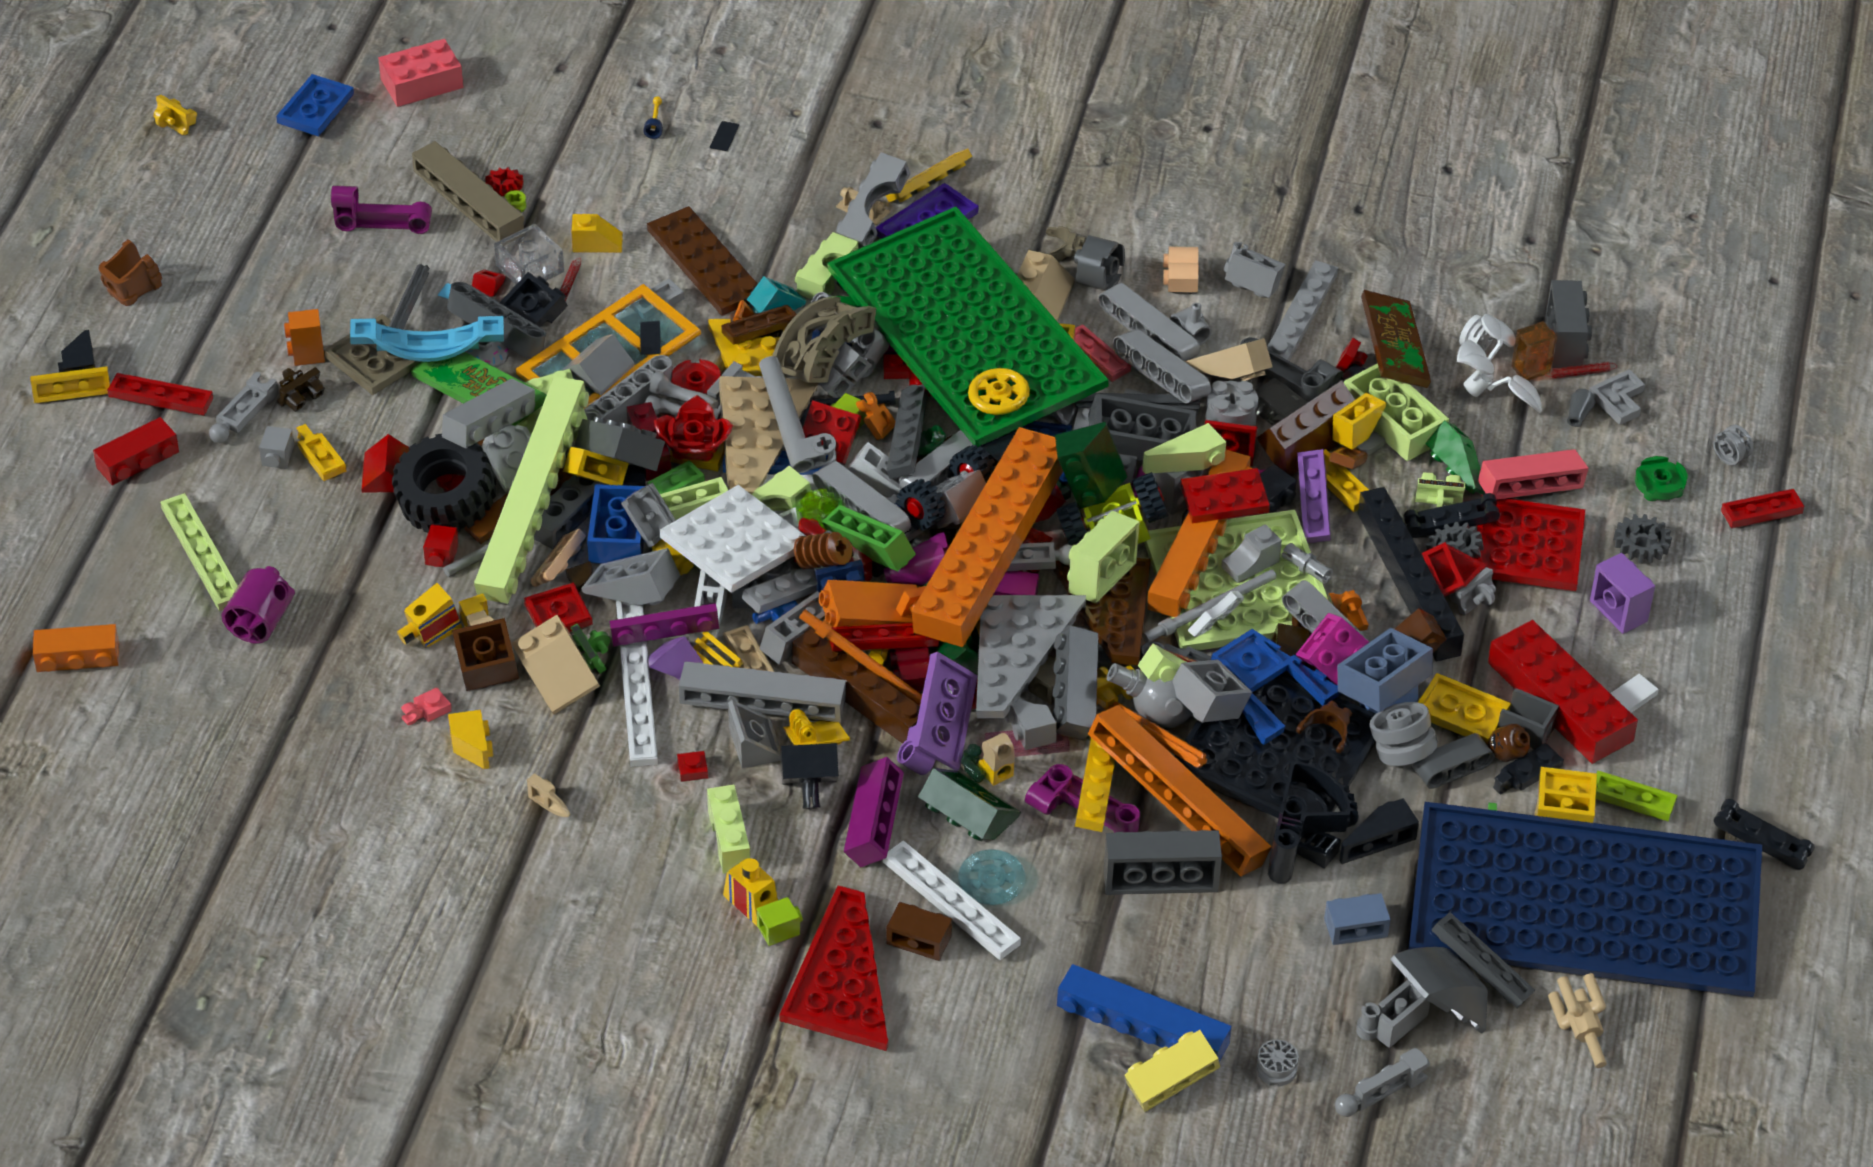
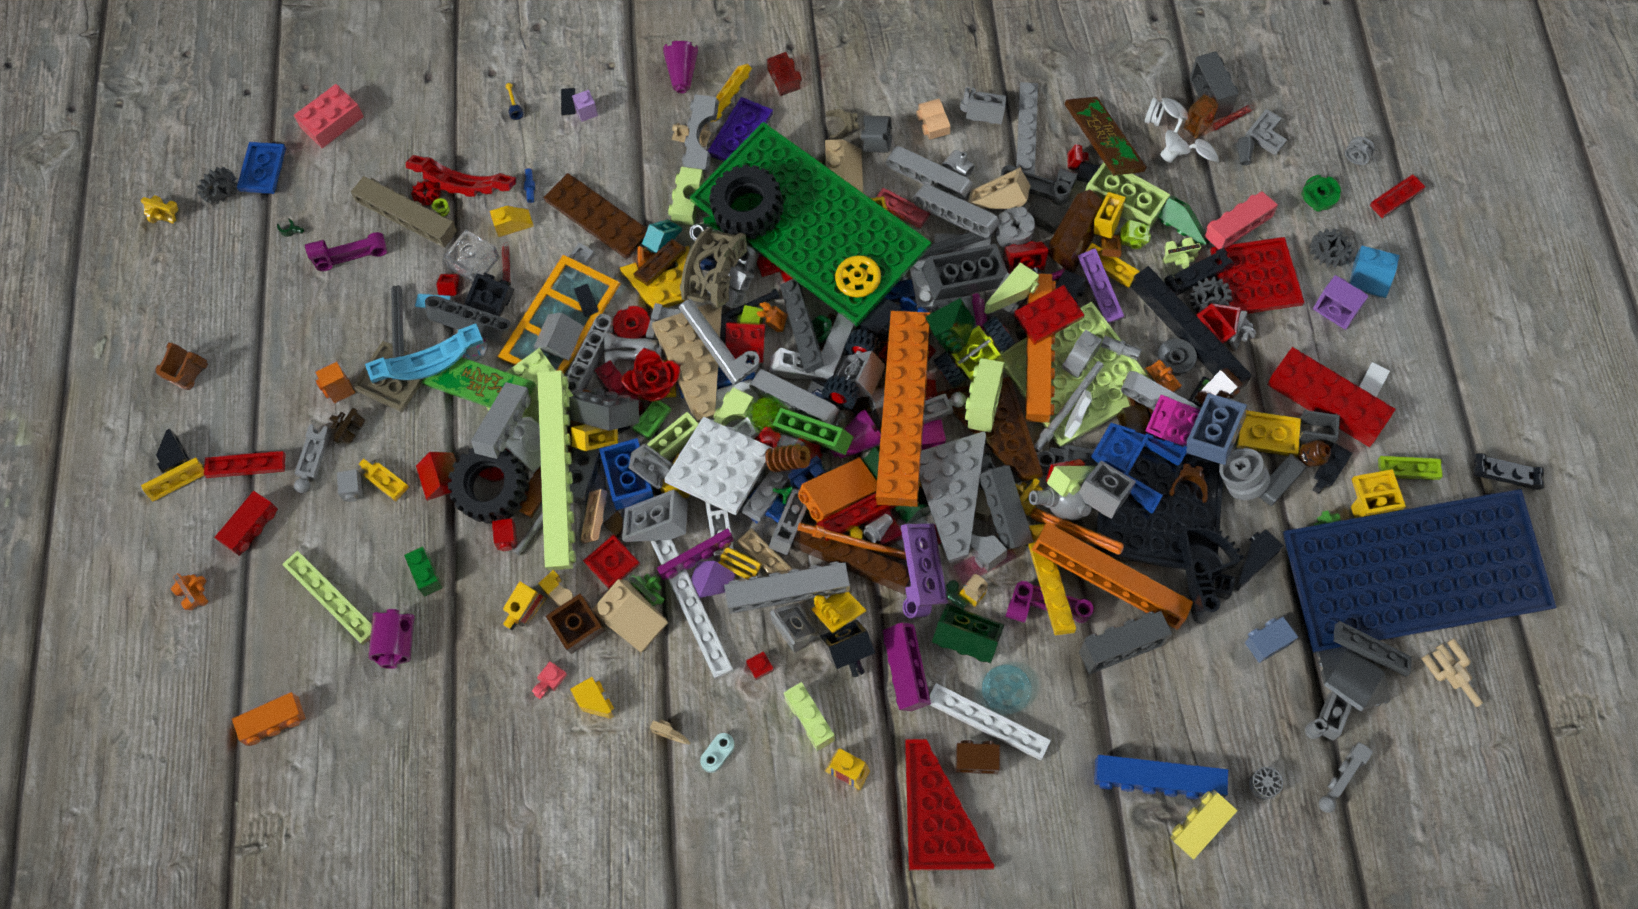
camera: 15 degrees left, 20 degrees up
lime brick [757,897,803,946] -> none
orange plate [896,586,926,617] -> none
none -> orange hips [171,573,208,610]
none -> dark grey gear [197,167,237,204]
none -> dark green piece [277,218,304,237]
none -> green brick [404,546,443,597]
none -> red piece [406,155,516,197]
none -> blue bar [524,168,535,203]
none -> lavender brick [572,90,598,122]
none -> magenta cone [663,41,698,94]
none -> light aqua plate [700,733,735,773]
none -> black tyre [709,165,784,239]
none -> clear red brick [766,52,802,96]
none -> green bar [773,486,795,504]
none -> light grey cone [864,514,893,543]
none -> lime brick [1120,220,1151,249]
none -> dark grey dish [1158,338,1197,374]
none -> dark azure slope [1349,246,1400,298]

